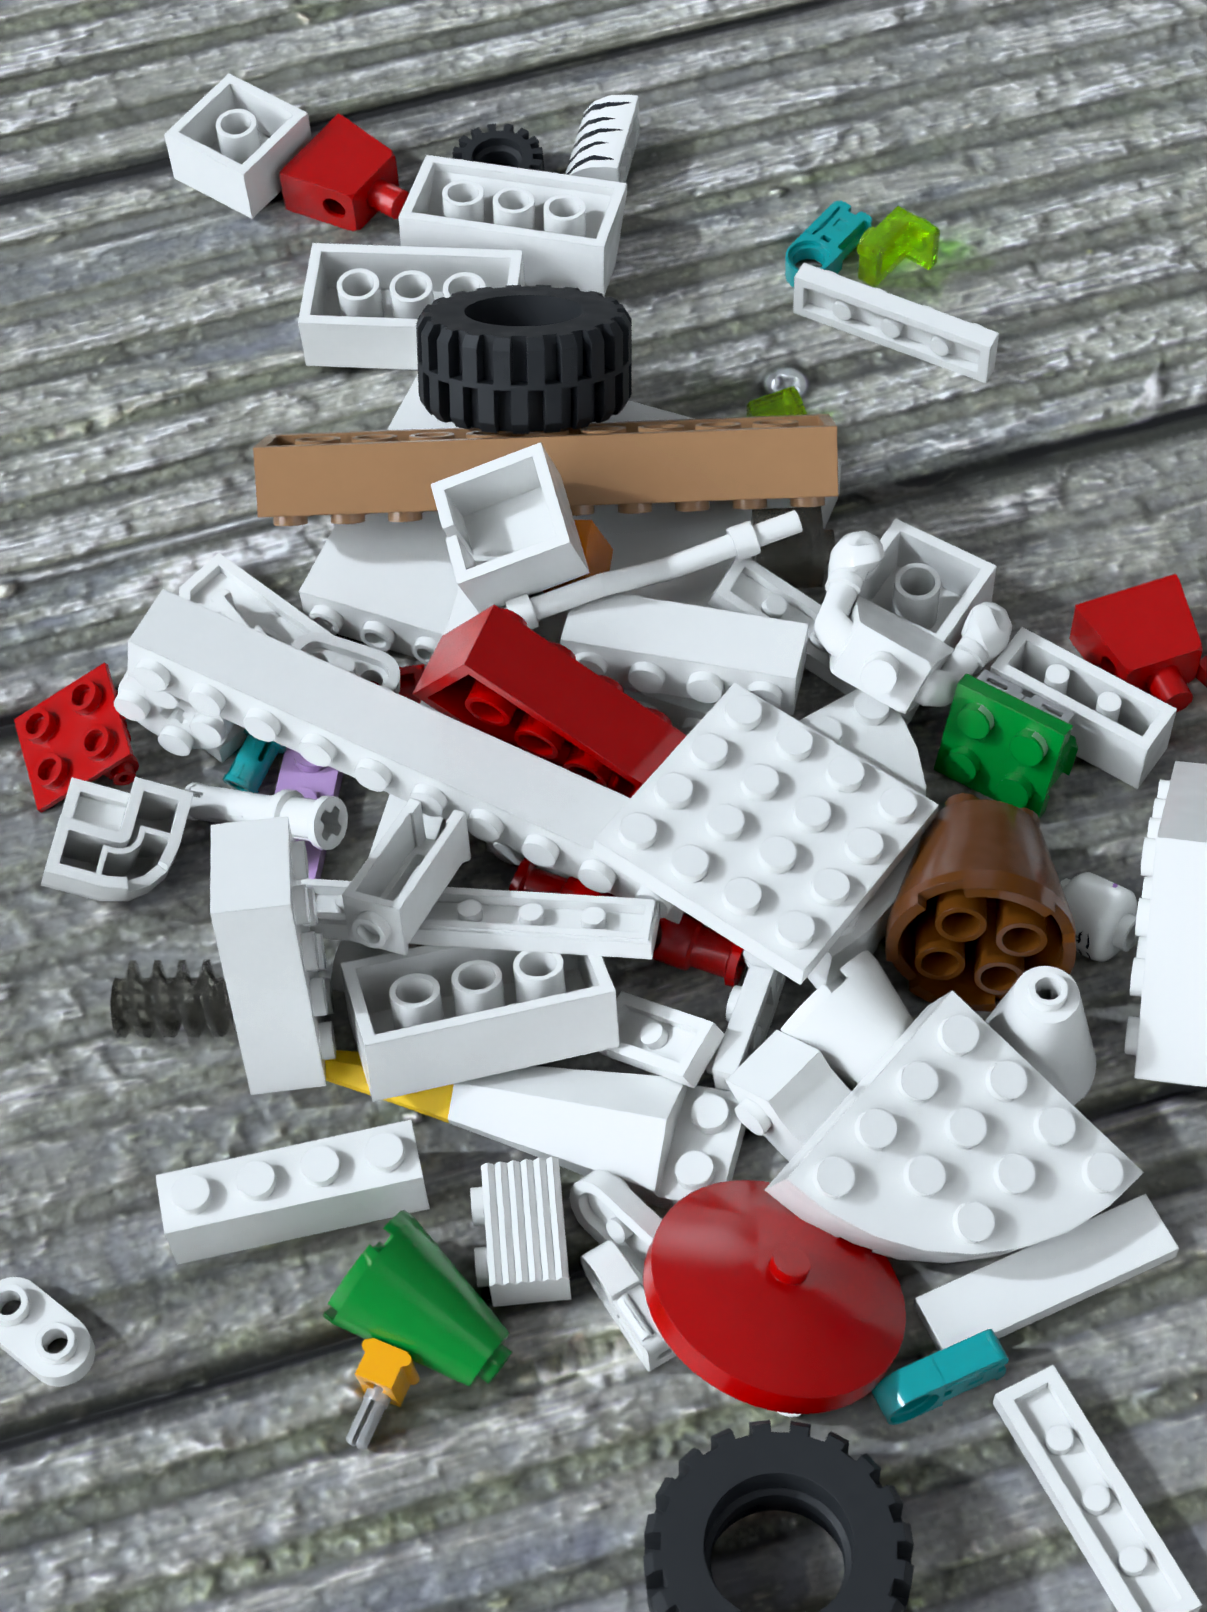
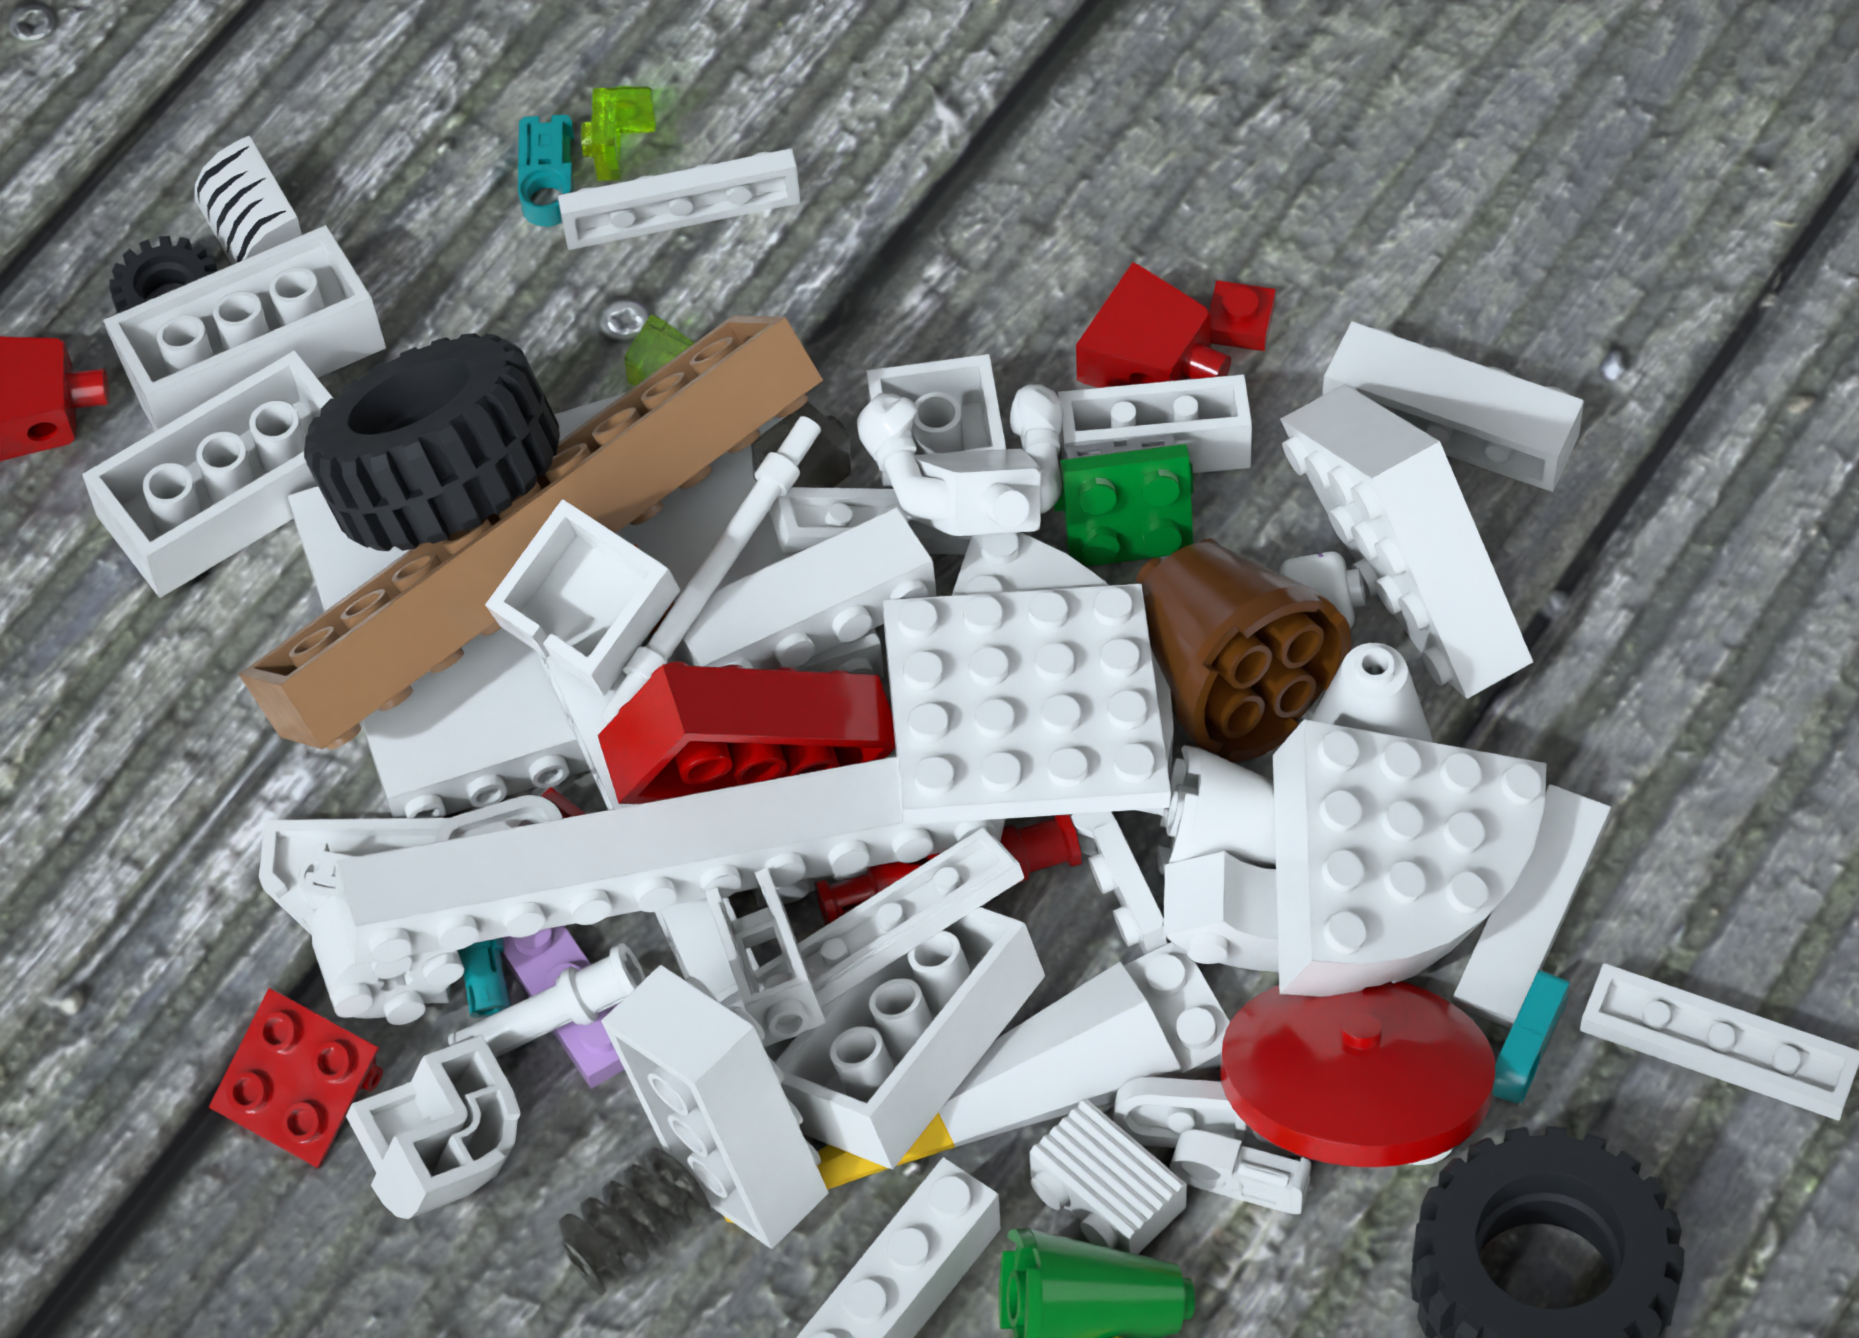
camera: 40 degrees left, 0 degrees up
white plate [599,991,725,1088] -> none

